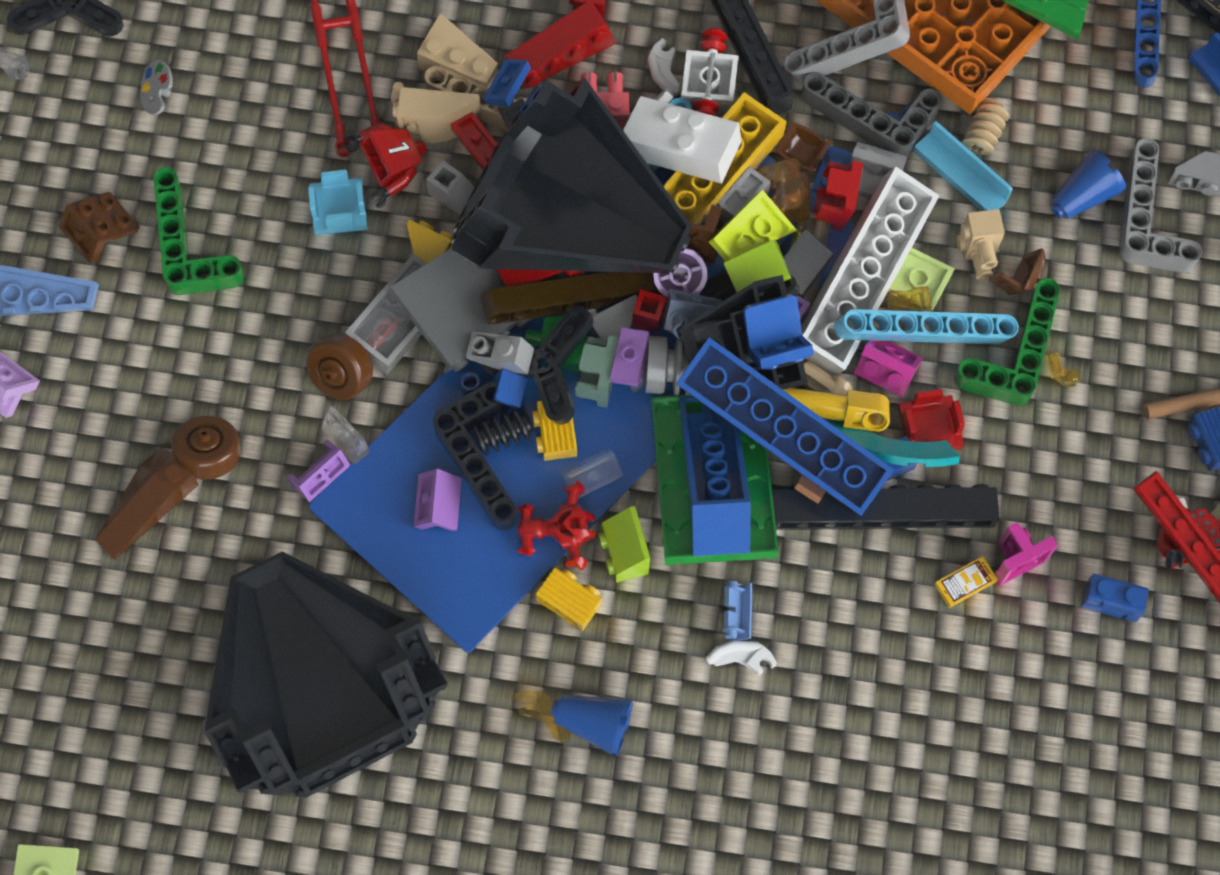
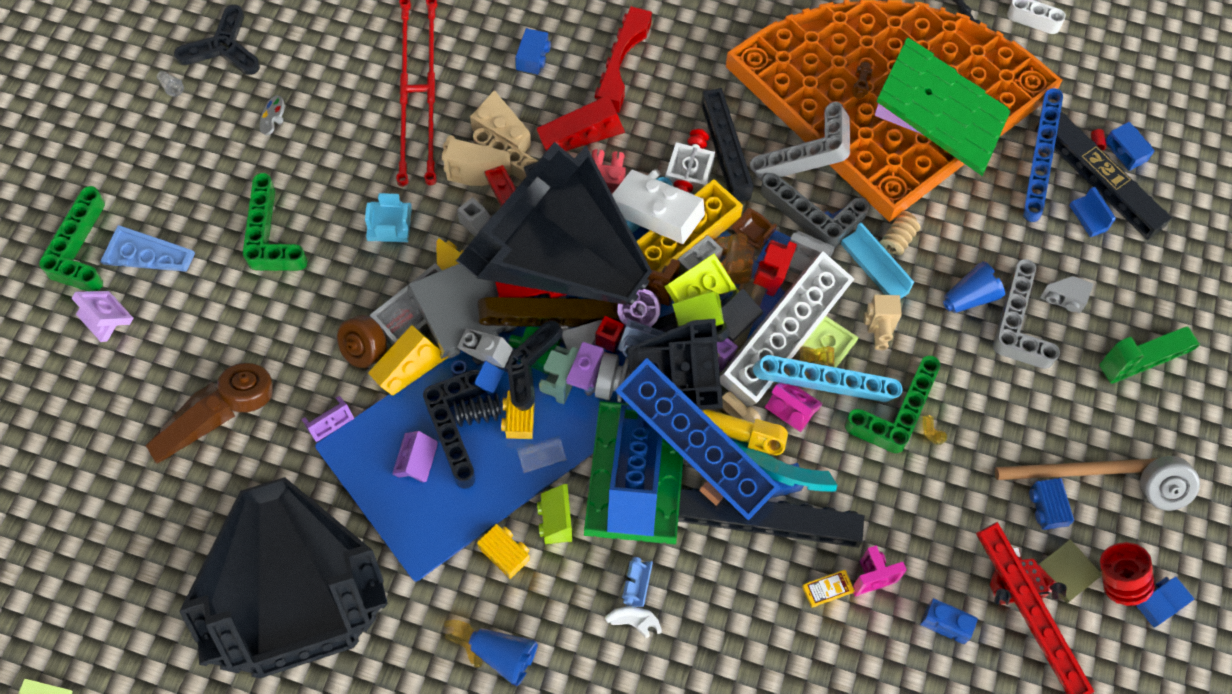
camera: 10 degrees right, 5 degrees down
reddish brown bracket [59,192,140,263] -> none
clear slope [322,406,370,464] -> none
red torso [343,123,427,208] -> none
blue plate [483,59,531,107] -> none
red piece [516,481,596,571] -> none
white piece [647,38,680,96] -> none
blue bracket [743,294,814,370] -> none
red panel [898,389,965,450] -> none
reddish brown piece [989,248,1046,295] -> none
none -> yellow wedge [368,325,448,396]

